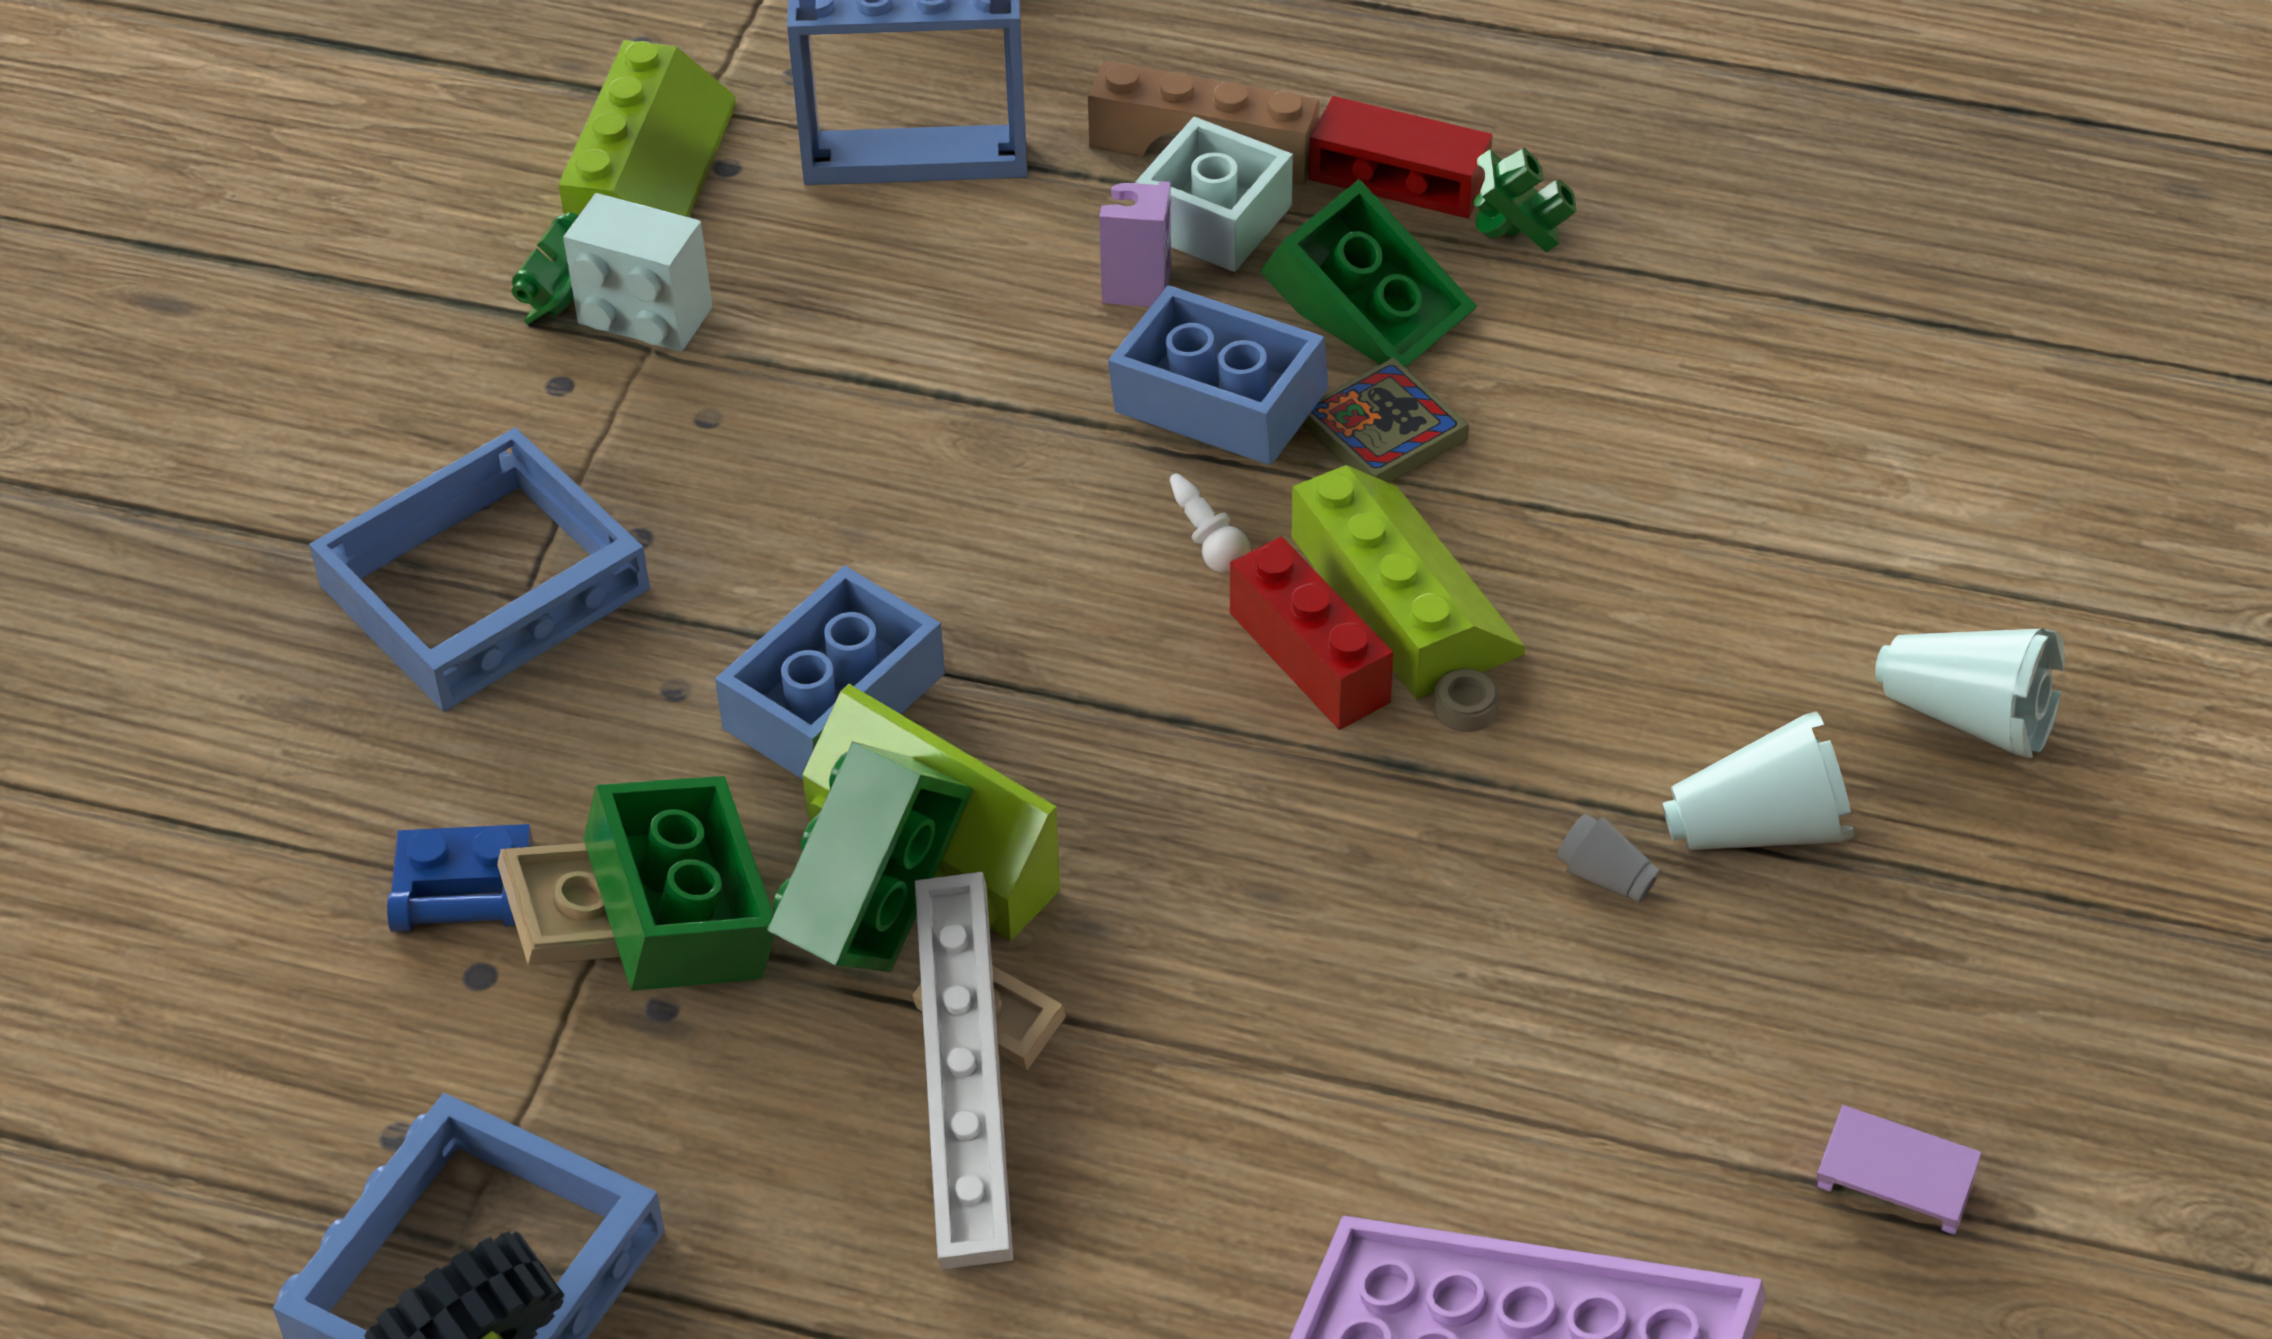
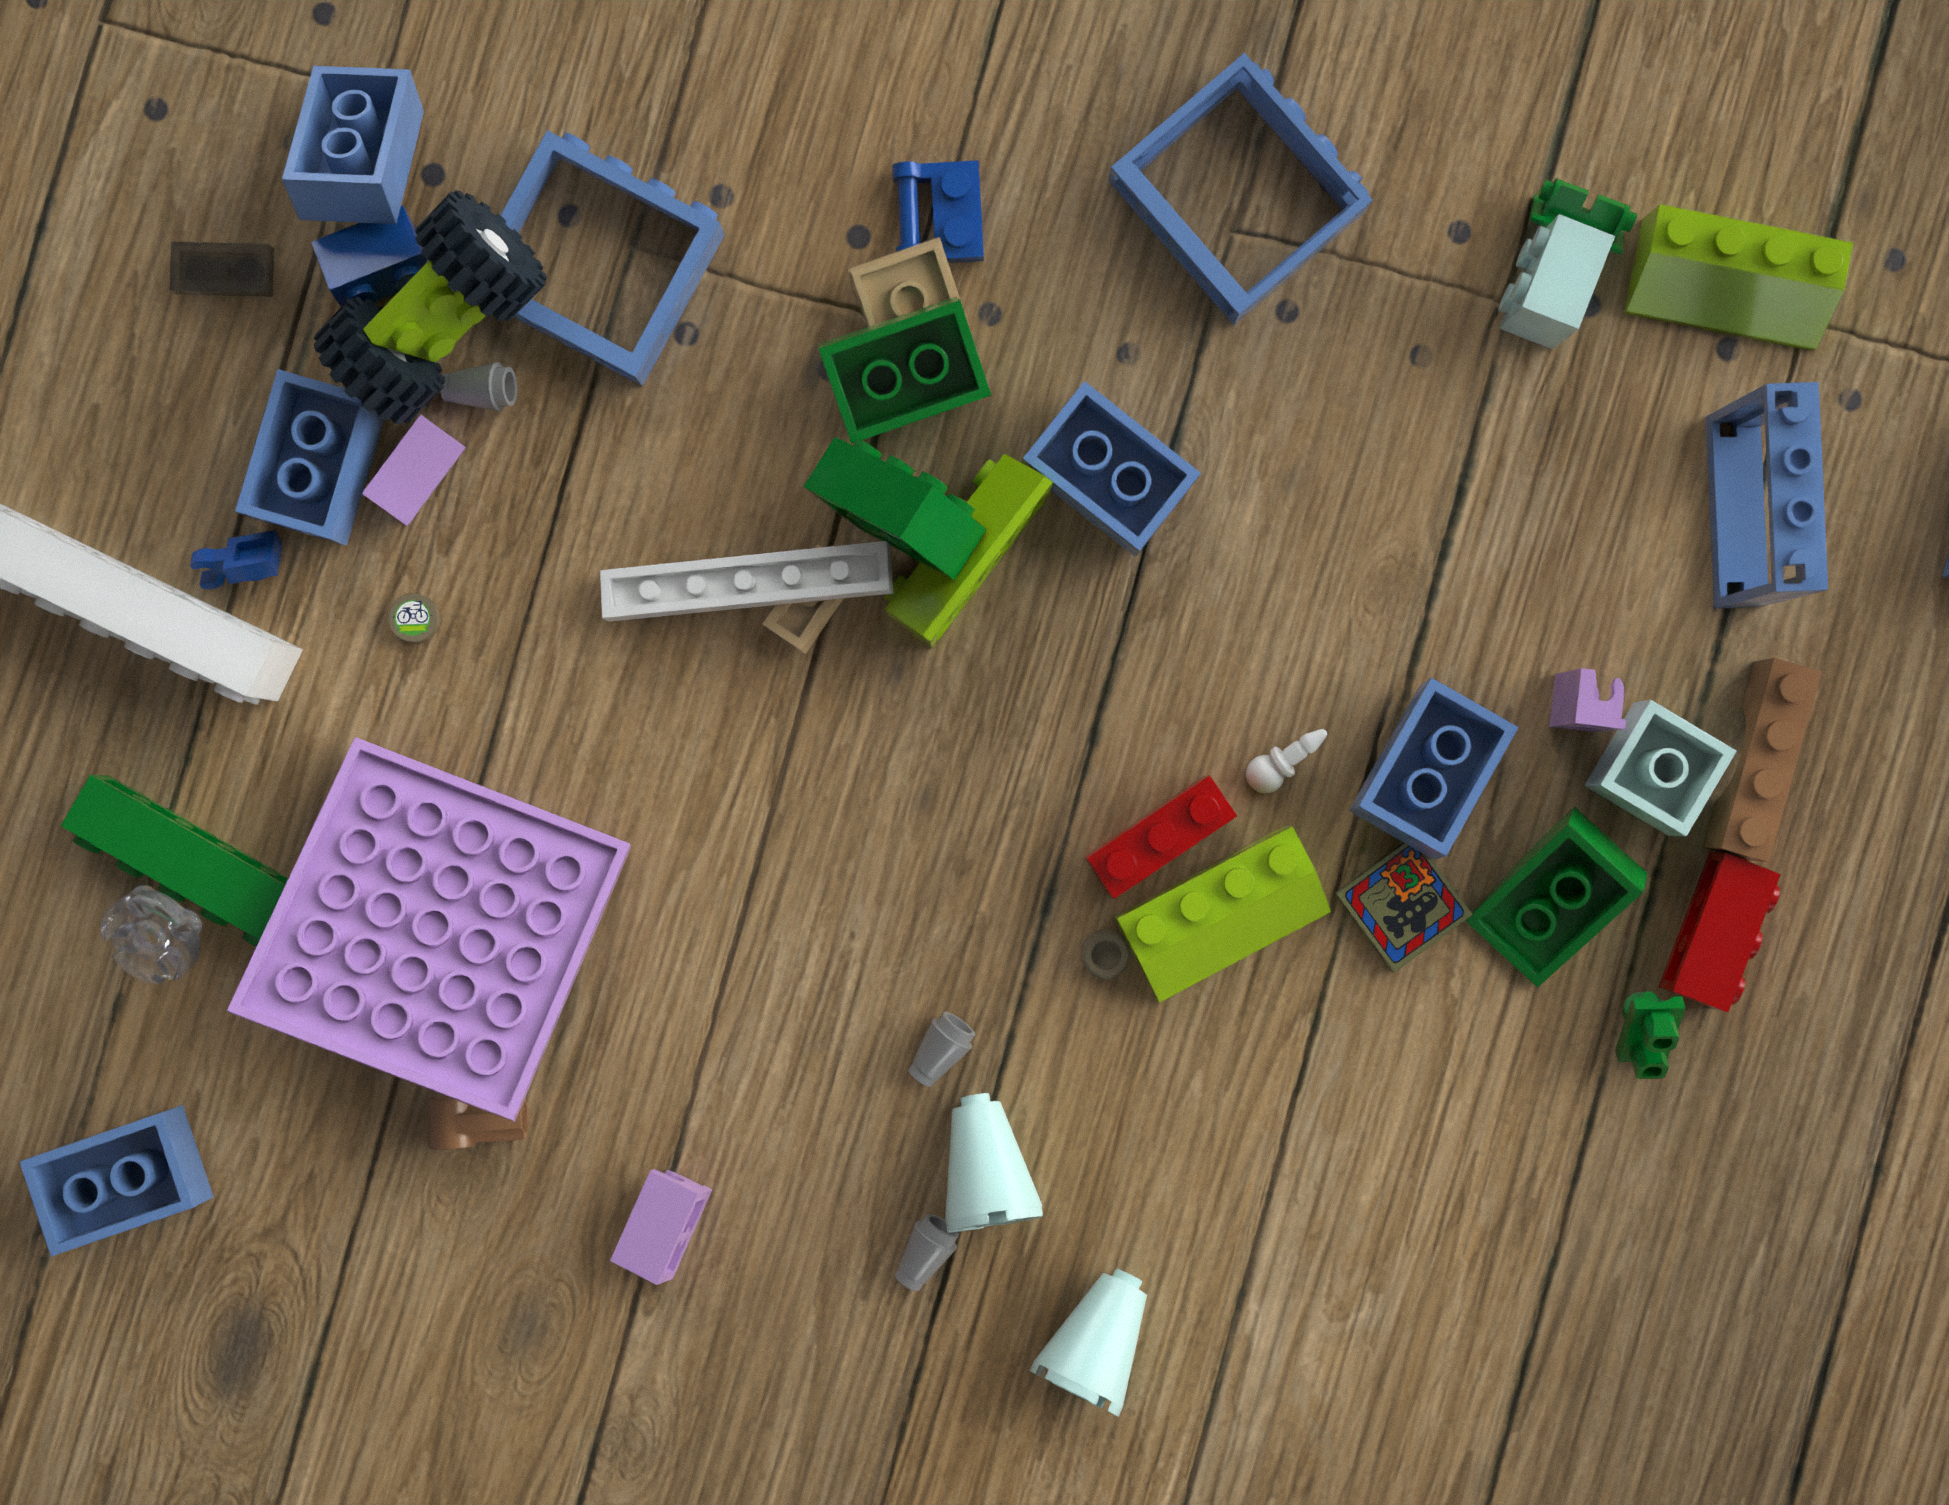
camera: 90 degrees right, 40 degrees up
none -> light grey cone [895,1214,959,1291]

